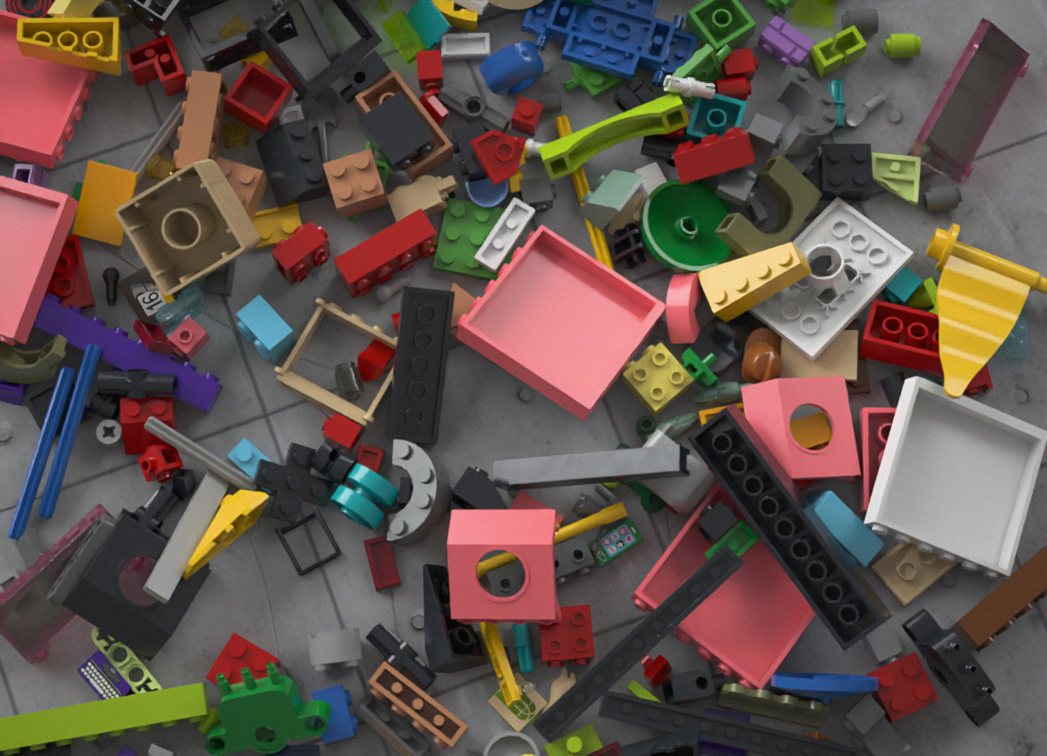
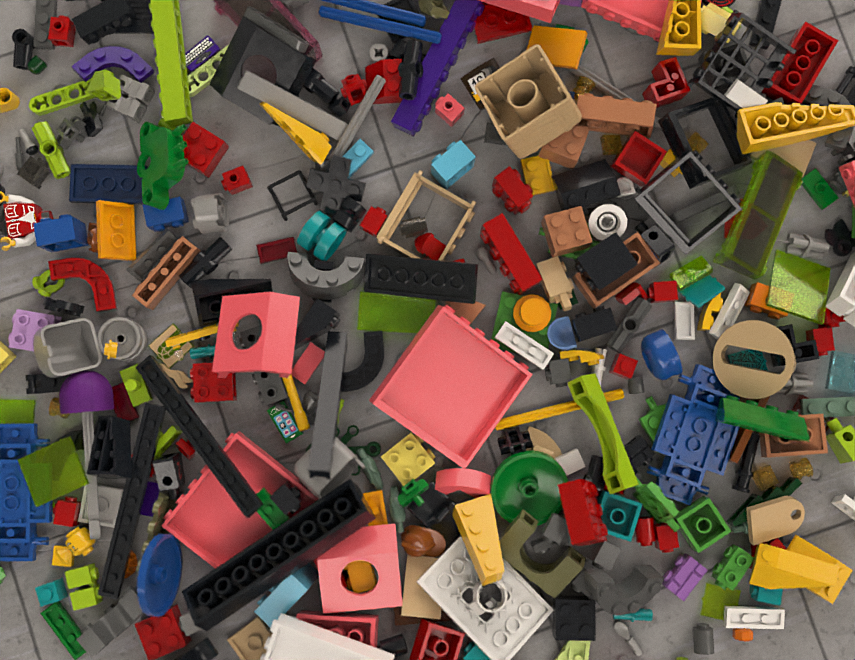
camera: 95 degrees right, 10 degrees up
black piece [102,267,120,306] -> none
dark red tile [133,320,173,355] -> none
clear light blue plate [154,286,209,337] -> none
red tile [356,444,385,474] -> none
red plate [470,129,526,186] -> none
sand green slope [578,169,645,231] -> none
white pin [663,75,715,99] -> none
lime piece [808,25,867,78] -> none
none -> red brick [221,165,253,195]
none -> black plate [342,331,384,392]
none -> clear neon green tile [357,292,436,334]
none -> light orange piece [513,294,551,332]
none -> white piece [589,204,627,241]

